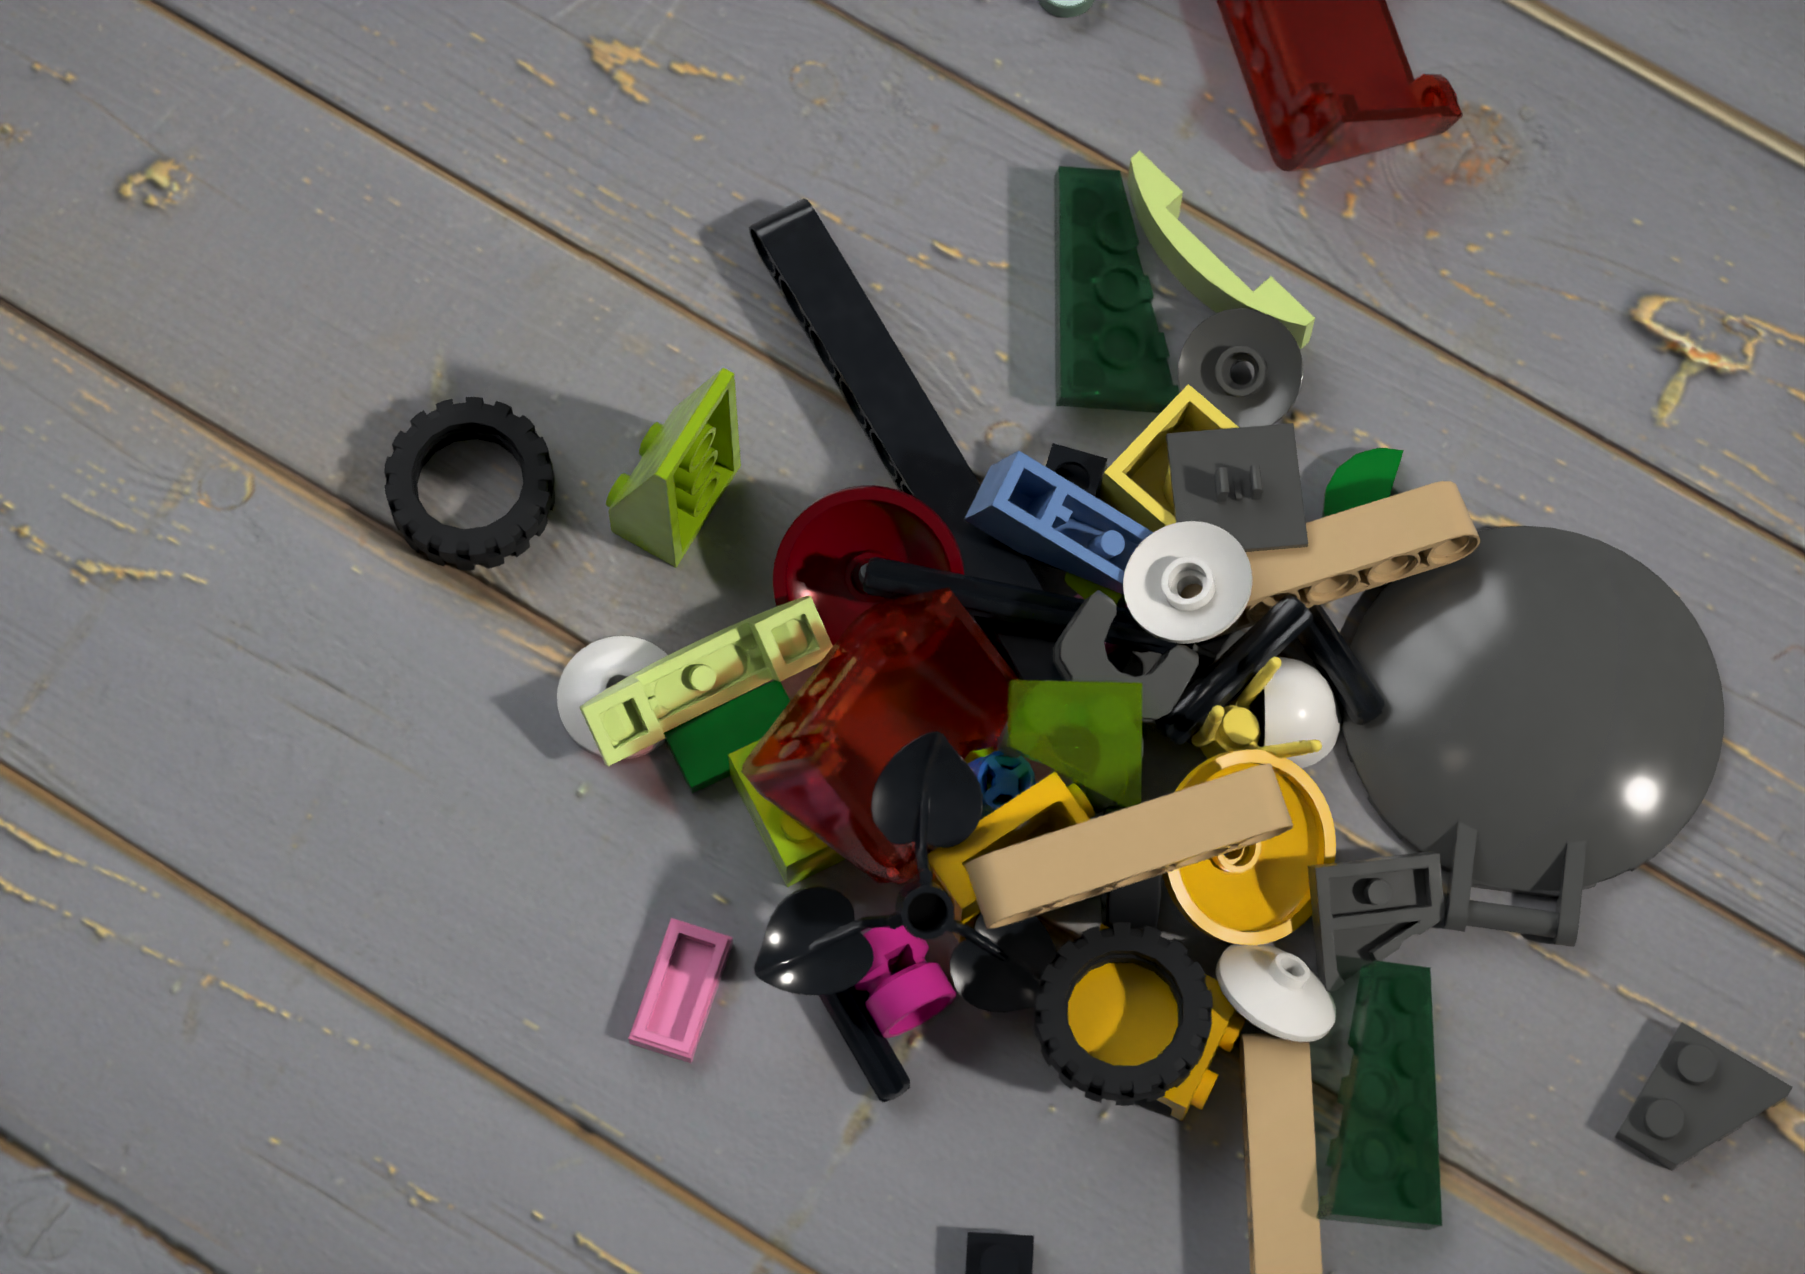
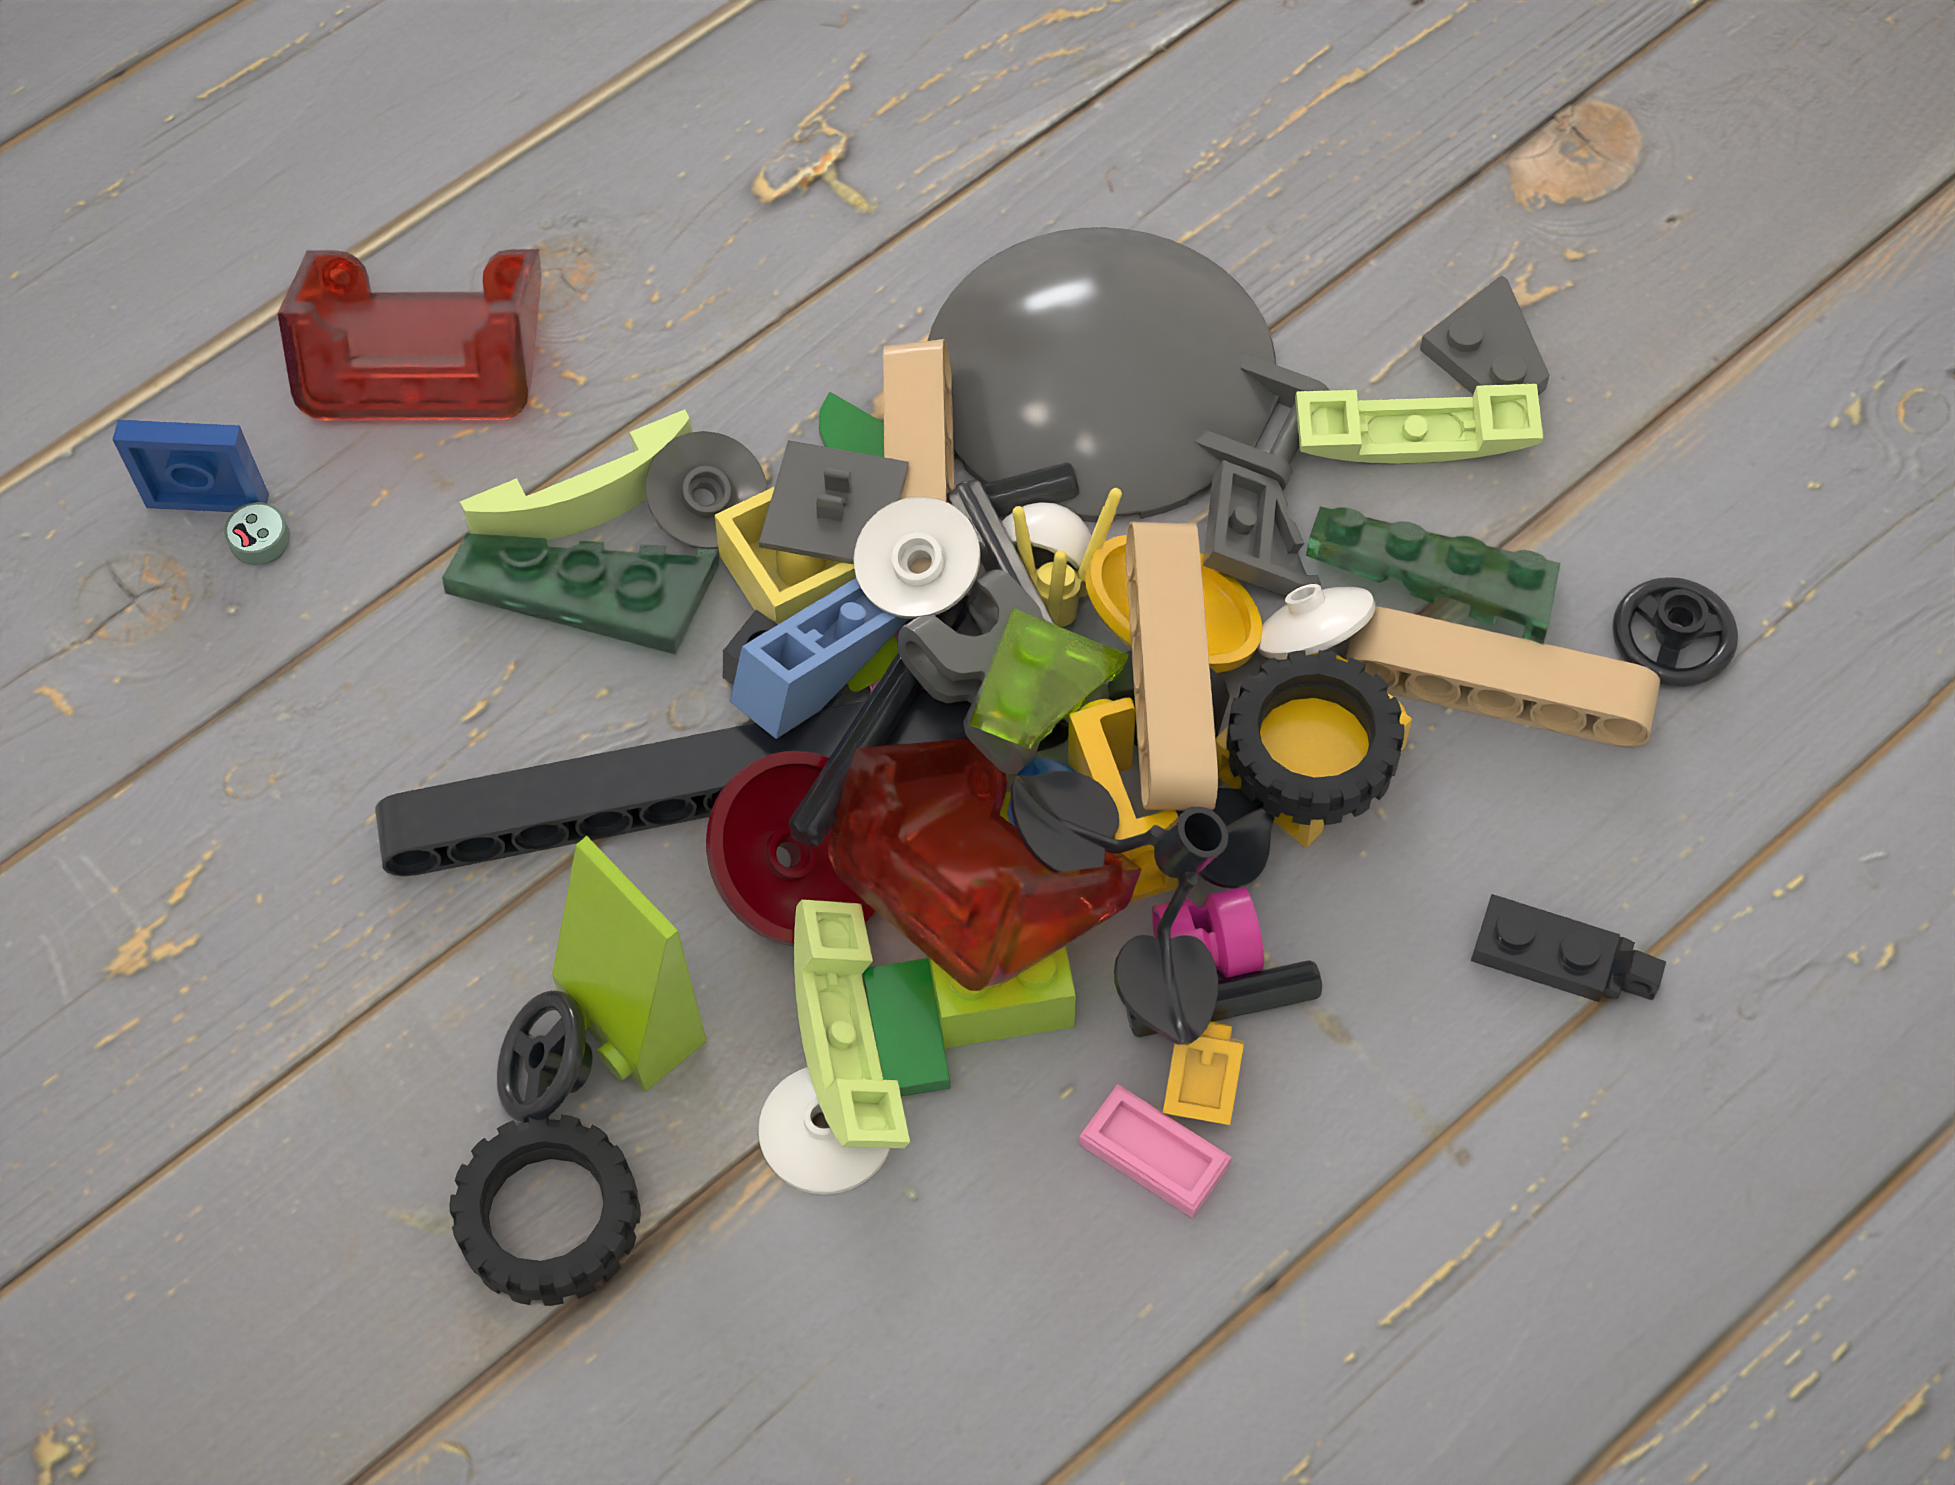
camera: 70 degrees left, 10 degrees down
none -> black piece [497,990,593,1123]
none -> yellow bracket [1163,1021,1244,1125]
none -> yellowish green slope [1295,384,1543,464]

